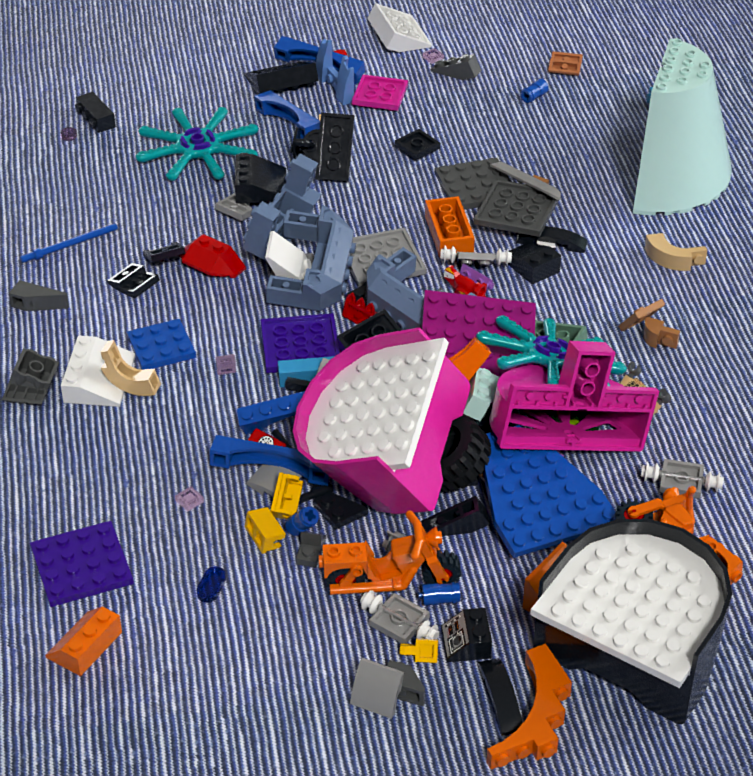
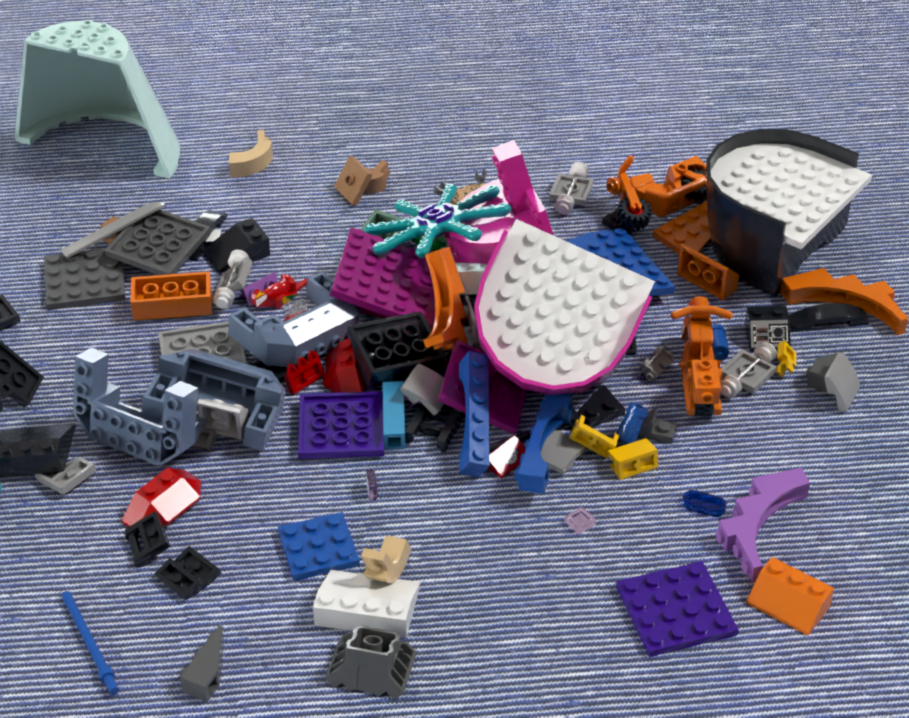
camera: 85 degrees left, 0 degrees up
none -> medium lavender arch [716,468,810,583]

